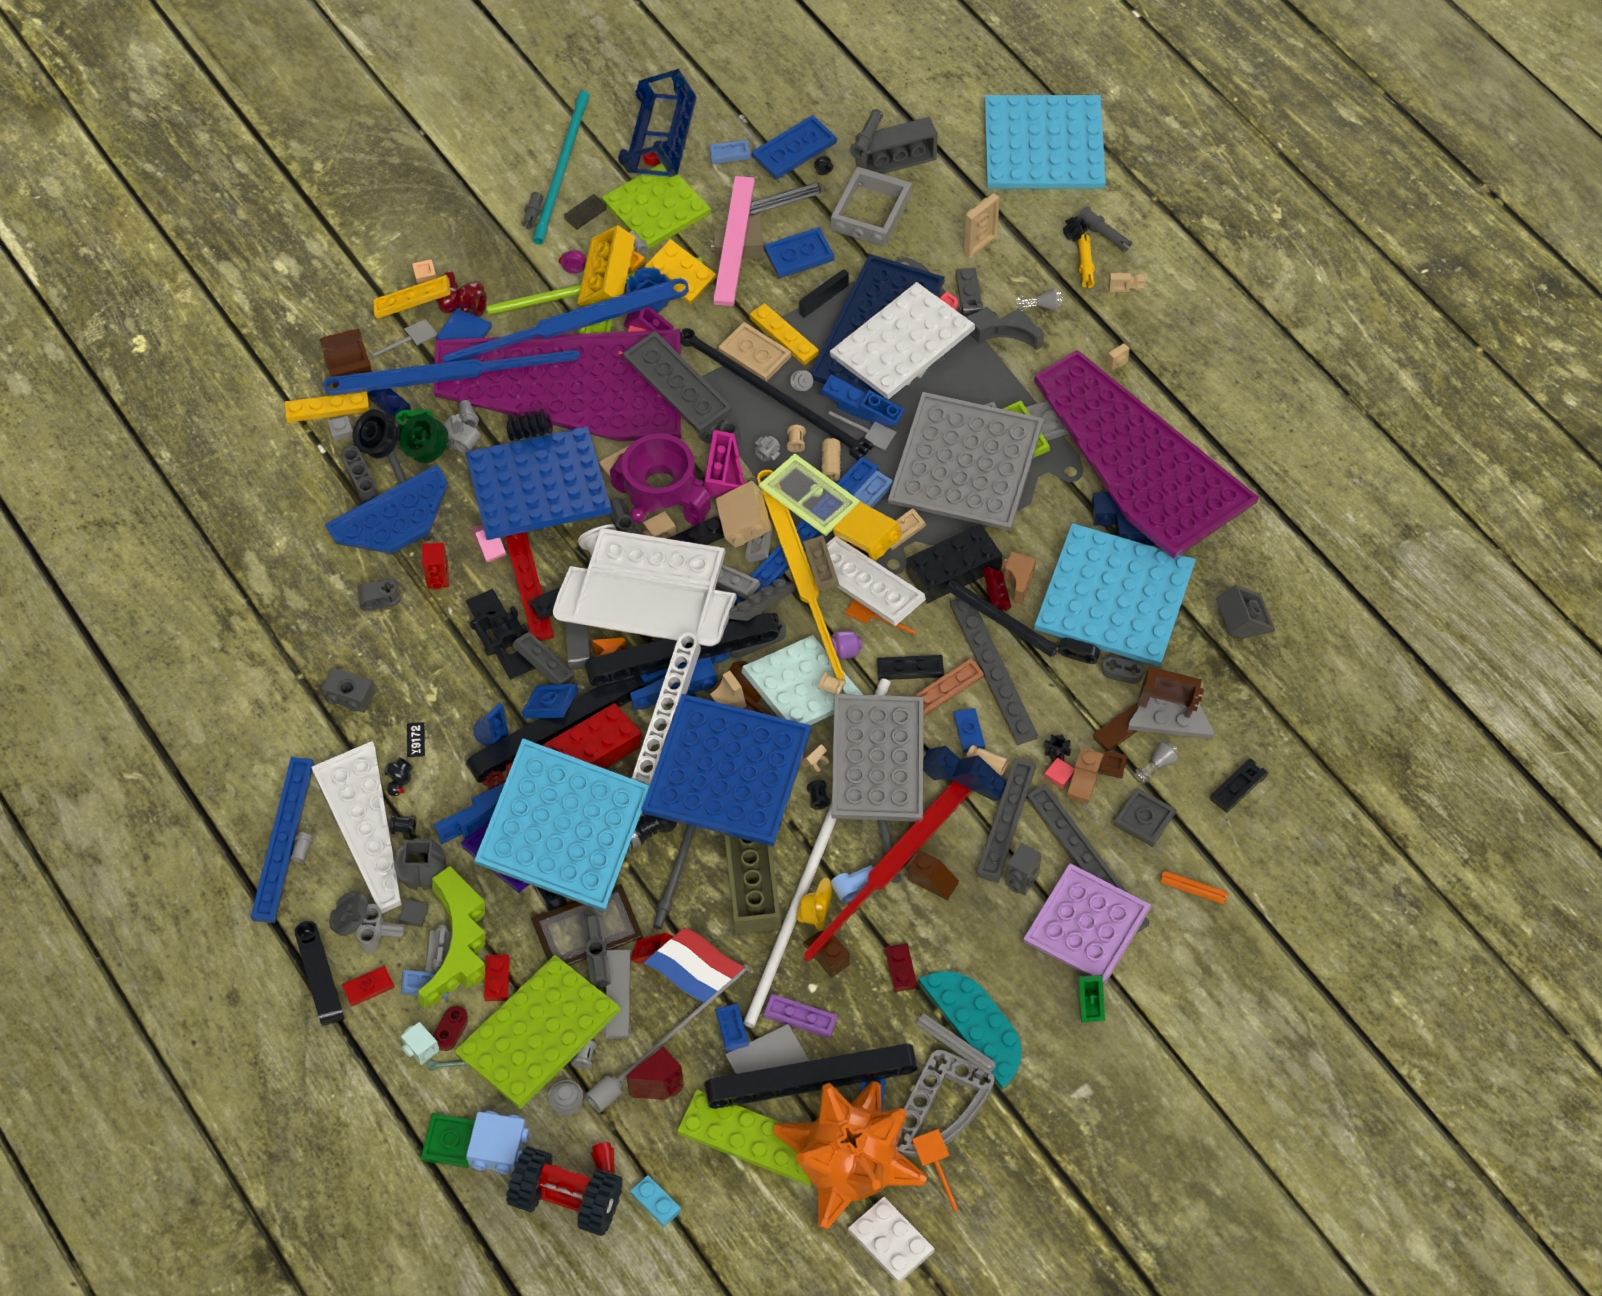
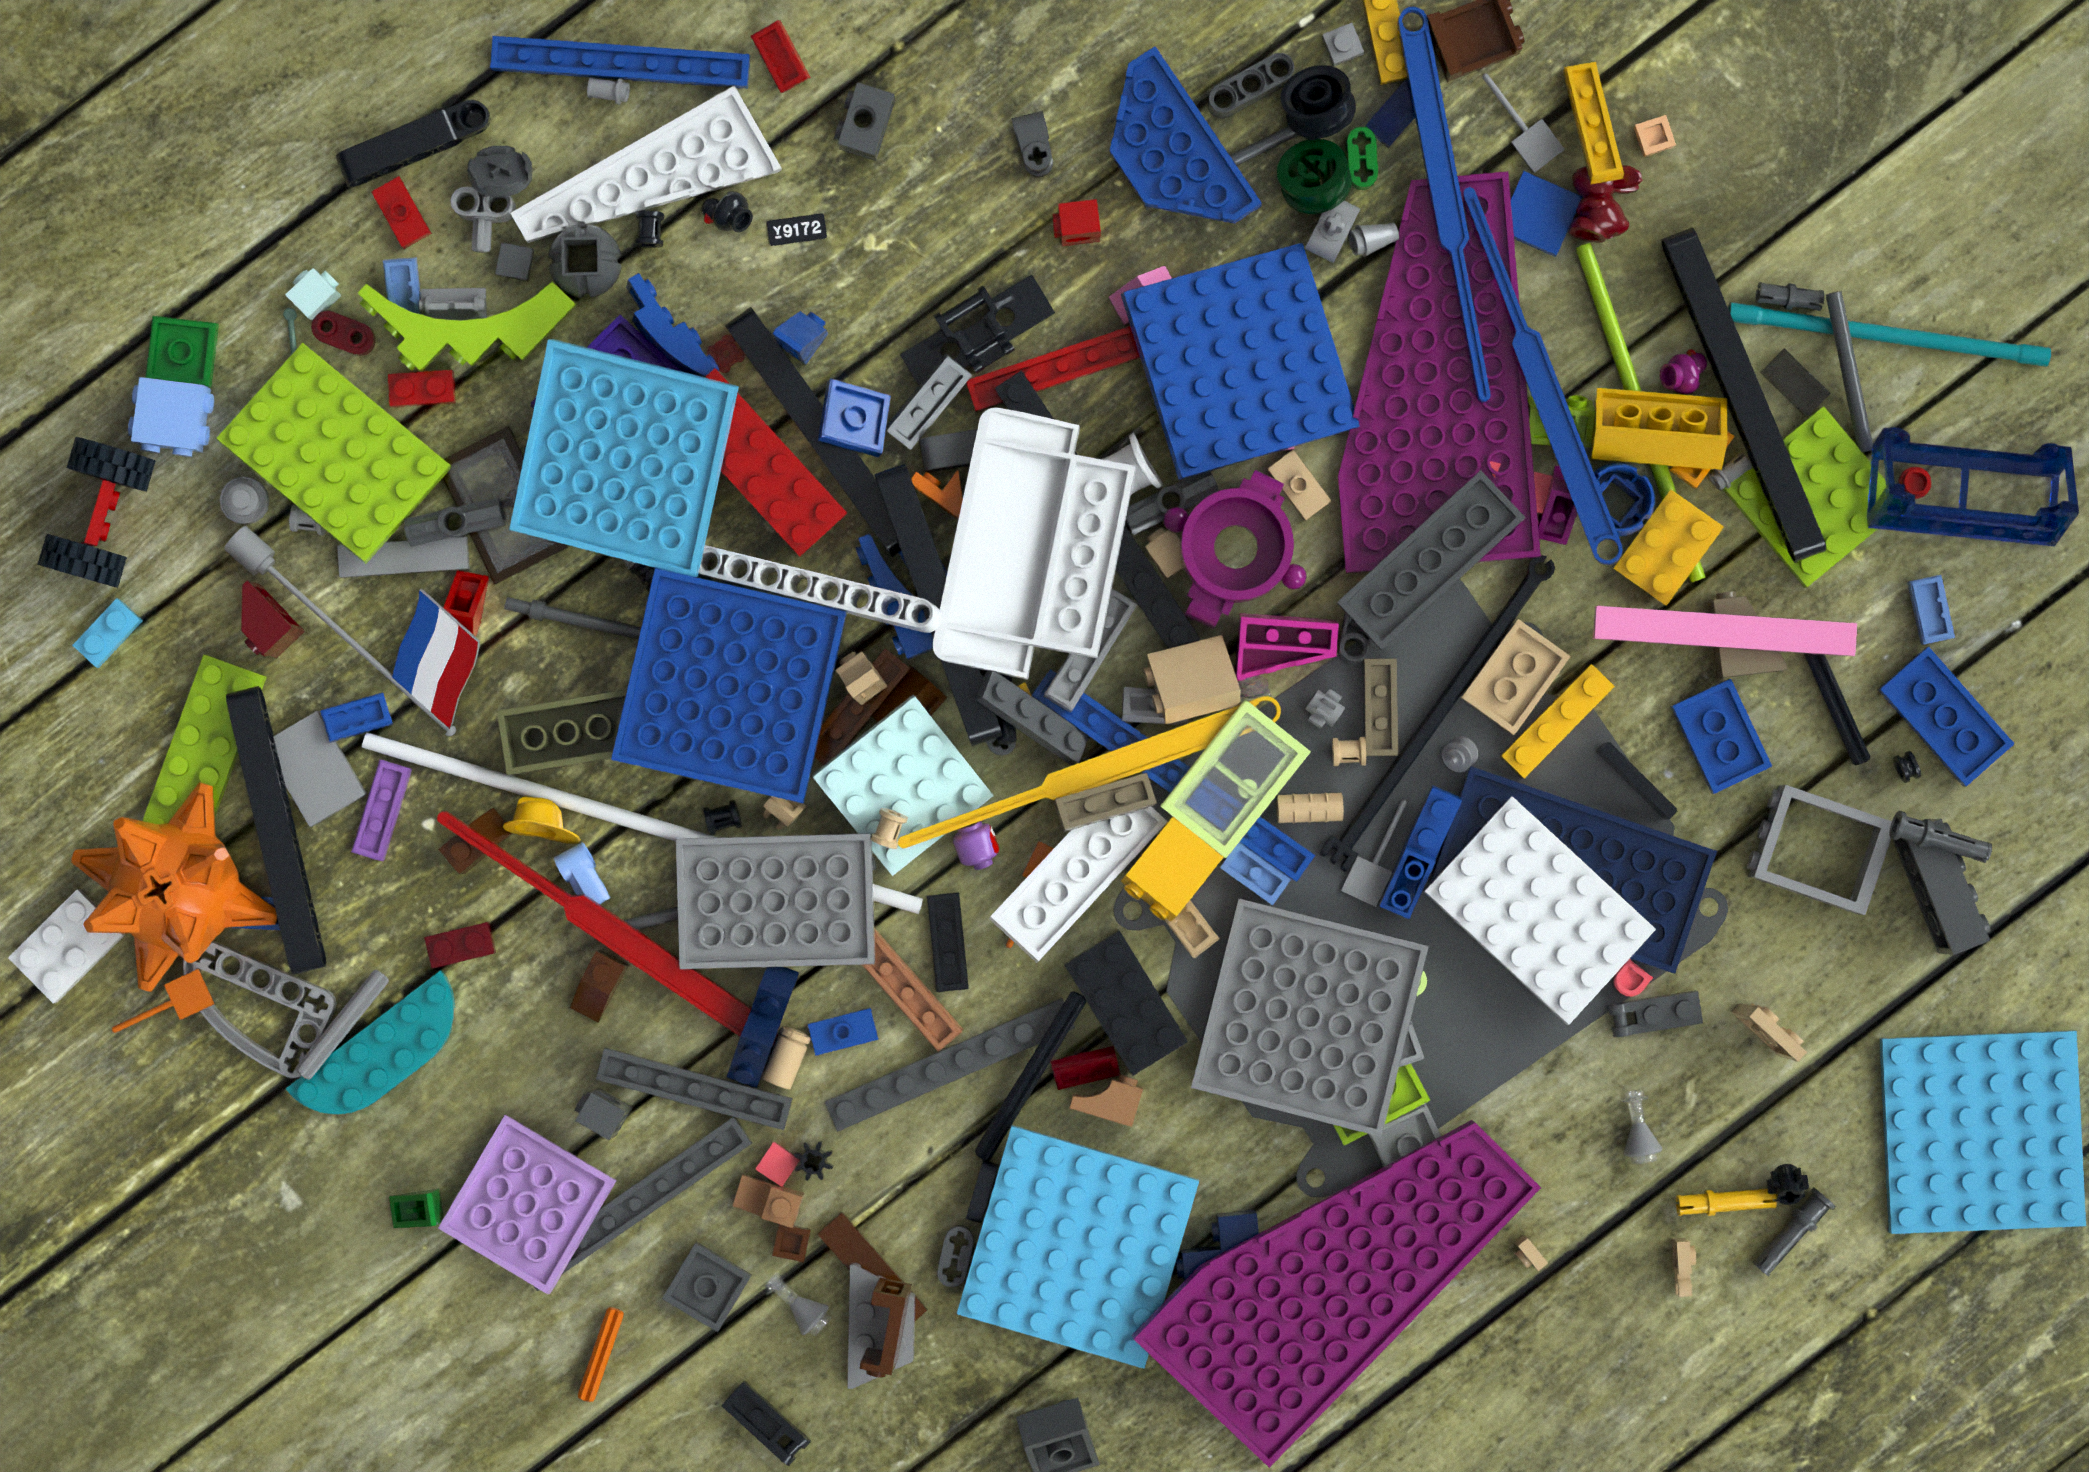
camera: 90 degrees right, 30 degrees up
black piece [507,408,553,441] -> none
red cone [591,1142,615,1174] -> none
dark grey arch [968,307,1044,350] -> none
none -> red plate [751,20,811,93]
none -> dark tan plate [1363,658,1398,756]
none -> black beam [1661,227,1826,563]
none -> dark grey piece [1825,291,1874,452]

